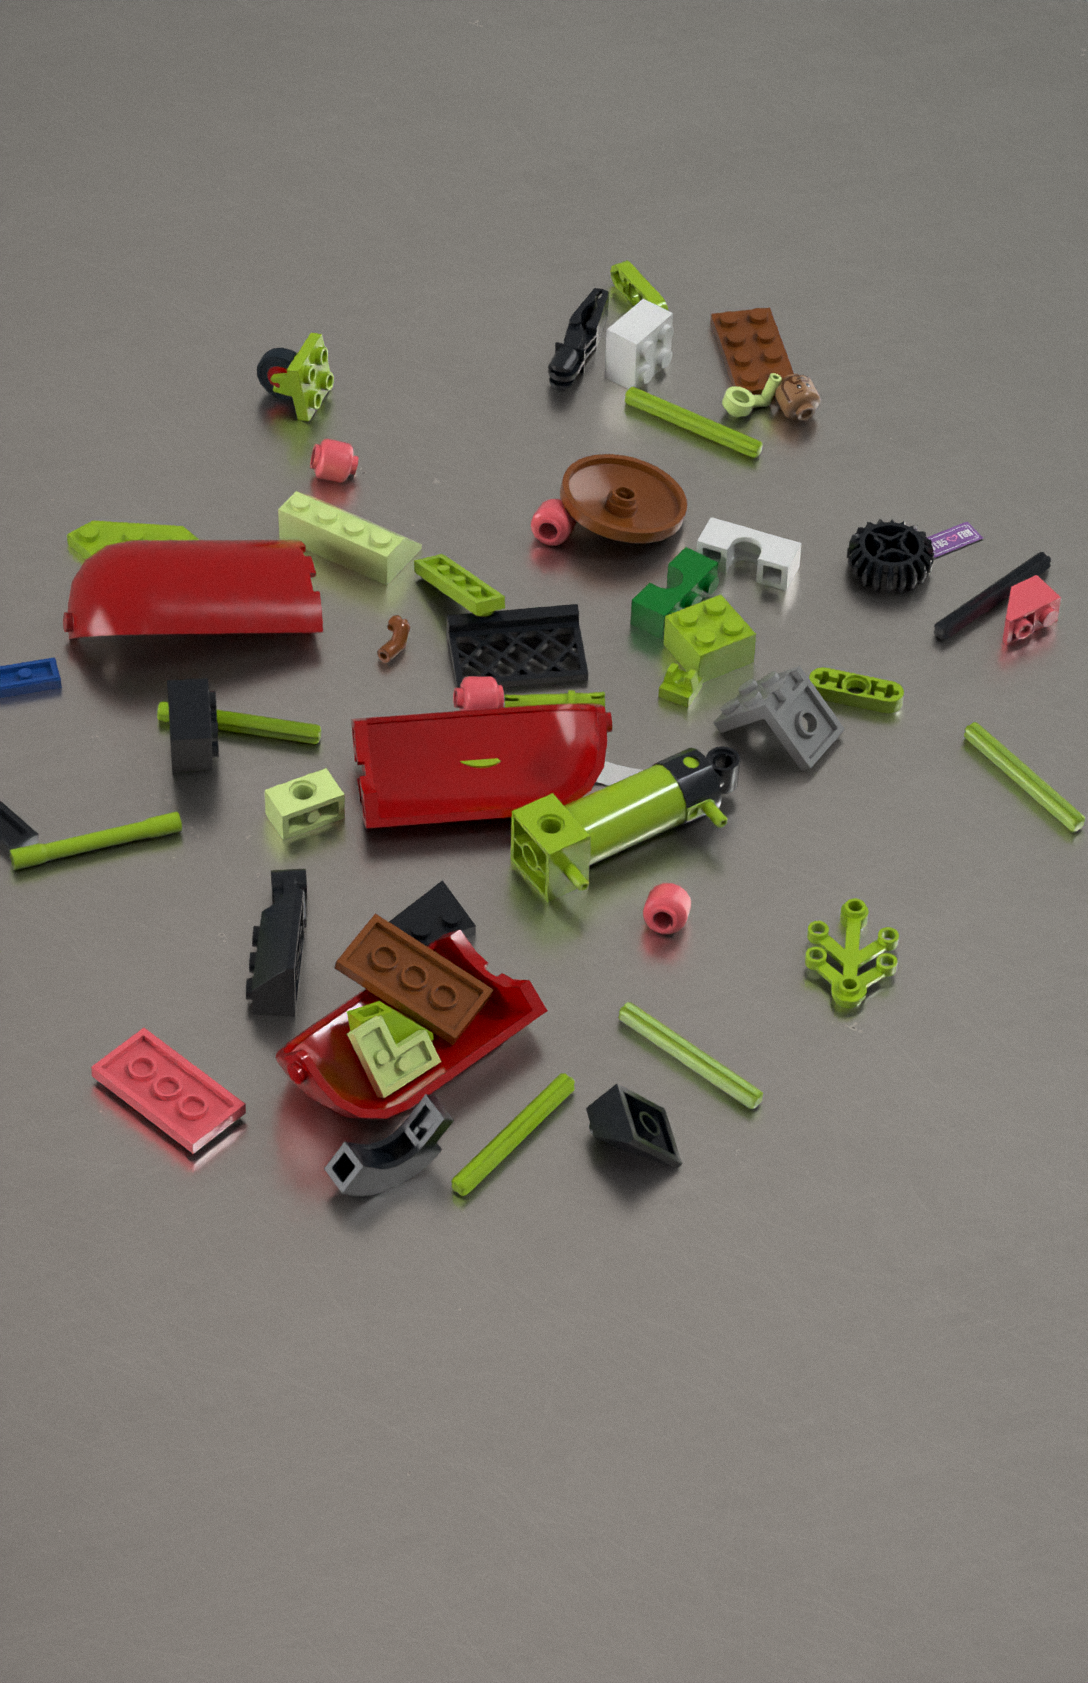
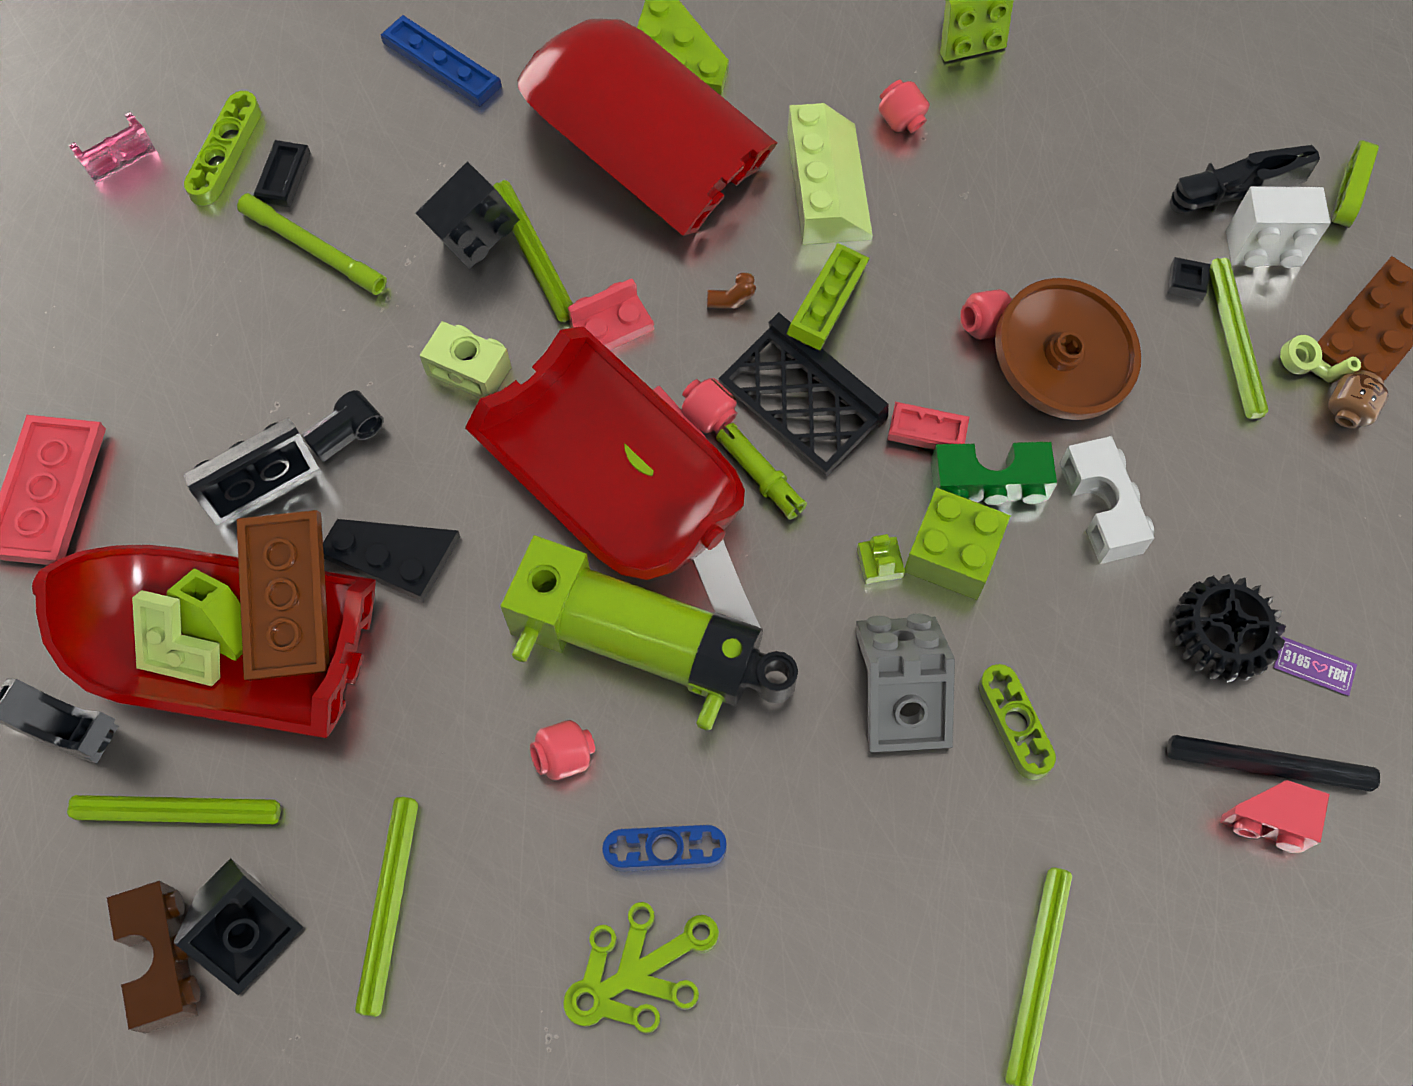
camera: 55 degrees right, 20 degrees up
none -> reddish brown arch [107,880,201,1033]
none -> coral bracket [568,279,654,350]
none -> blue beam [602,825,727,872]
none -> coral plate [887,402,970,450]
none -> black tile [1167,257,1210,300]

